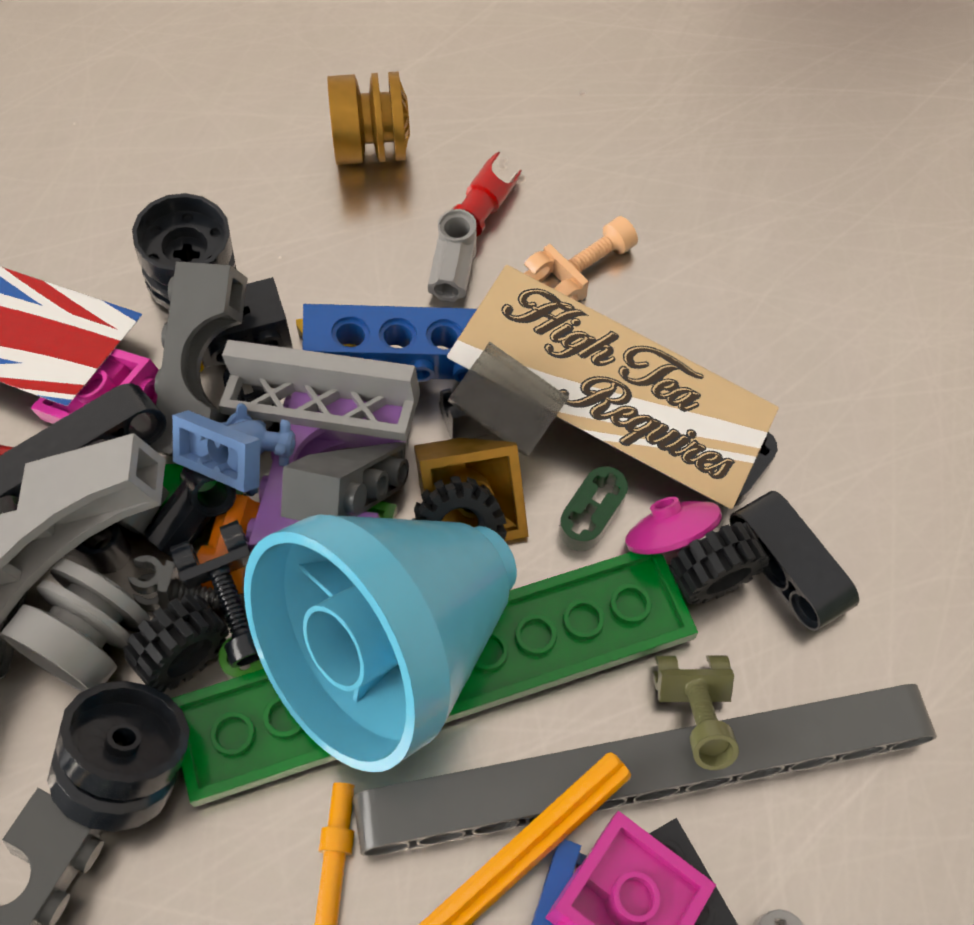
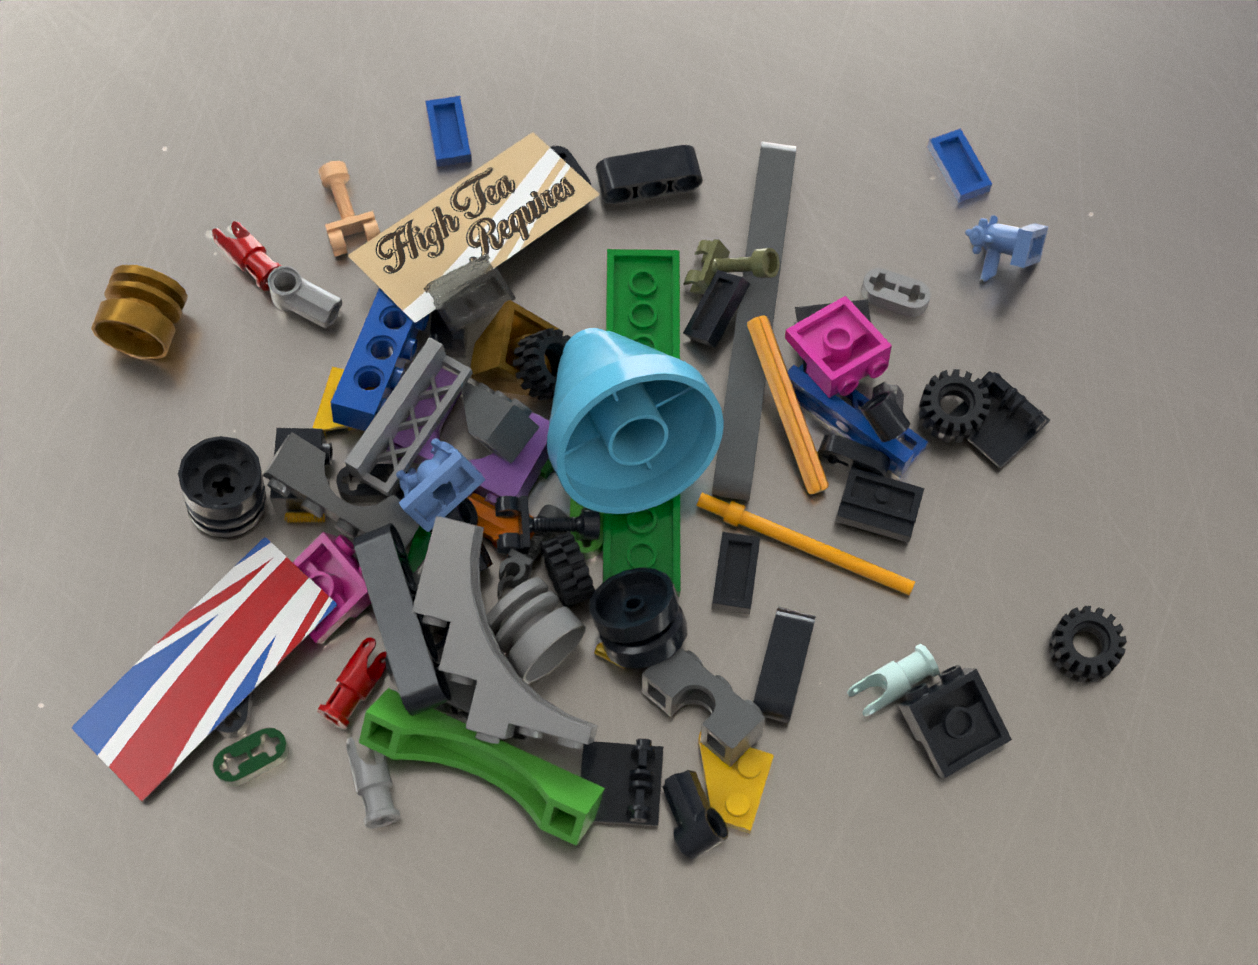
camera: 70 degrees left, 5 degrees up
dark green beam [559,466,628,551] -> none
dark pink dish [625,497,722,555] -> none
black tyre [669,522,770,605] -> none
none -> blue tile [425,96,472,167]
none -> black tile [683,270,750,348]
none -> black tile [711,532,761,614]

